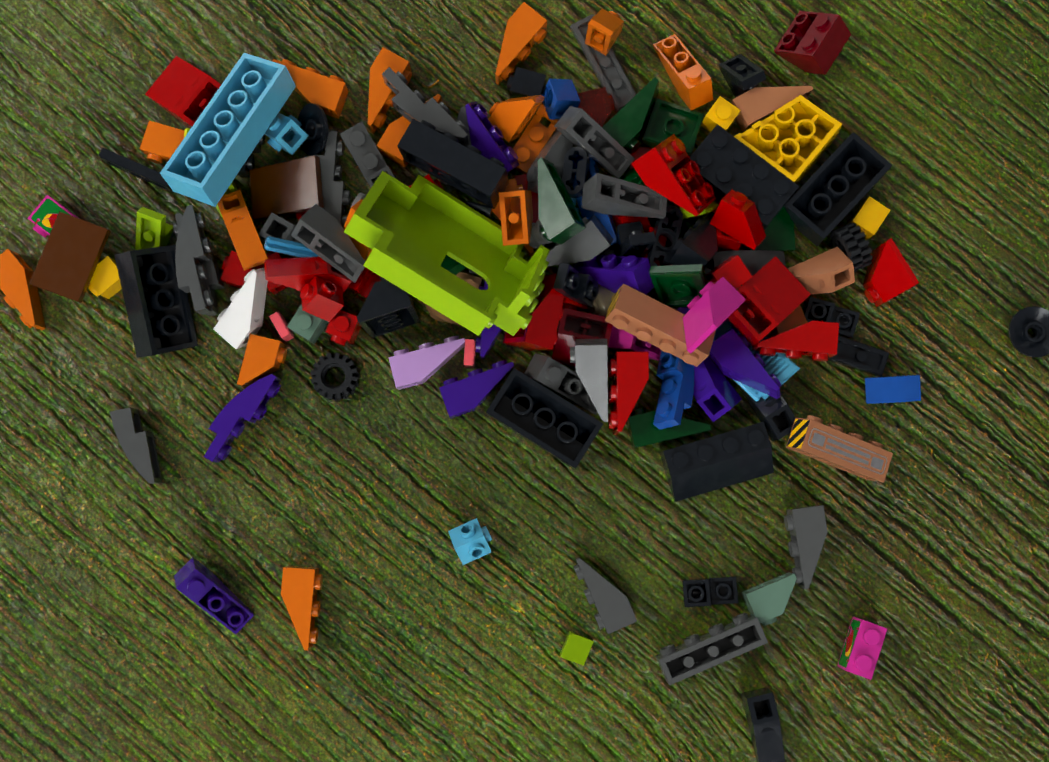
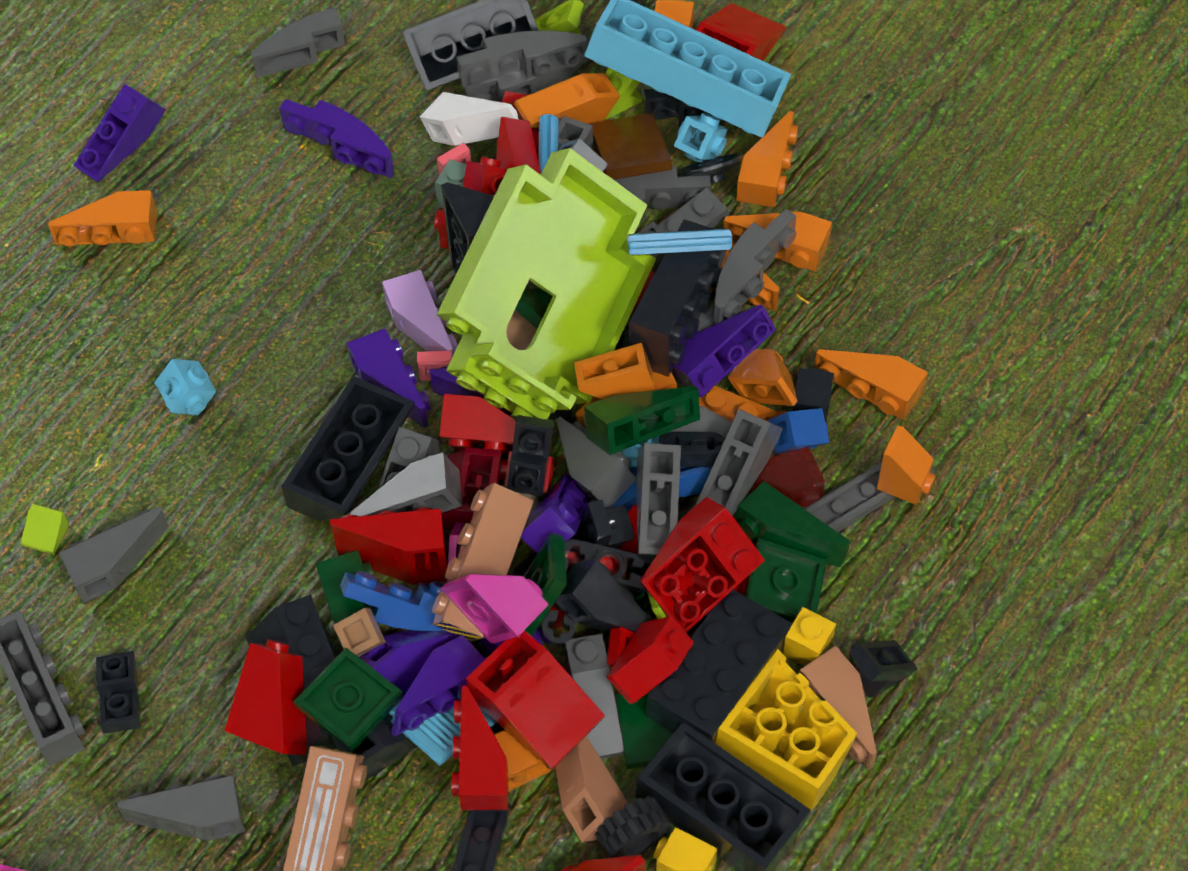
camera: 90 degrees right, 25 degrees down
orange slope [237,334,287,387] -> none
black tyre [310,352,360,401] -> none
orange slope [653,34,713,111] -> none
red brick [706,255,753,289] -> none
sand green slope [741,572,797,626] -> none
dark red slope [774,11,851,75] -> none
black slope [804,297,860,339] -> none
none -> red slope [224,639,307,756]
none -> dark green tile [293,647,404,752]
none -> medium nougat plate [333,608,385,657]
none -> dark azure axle [628,229,732,255]

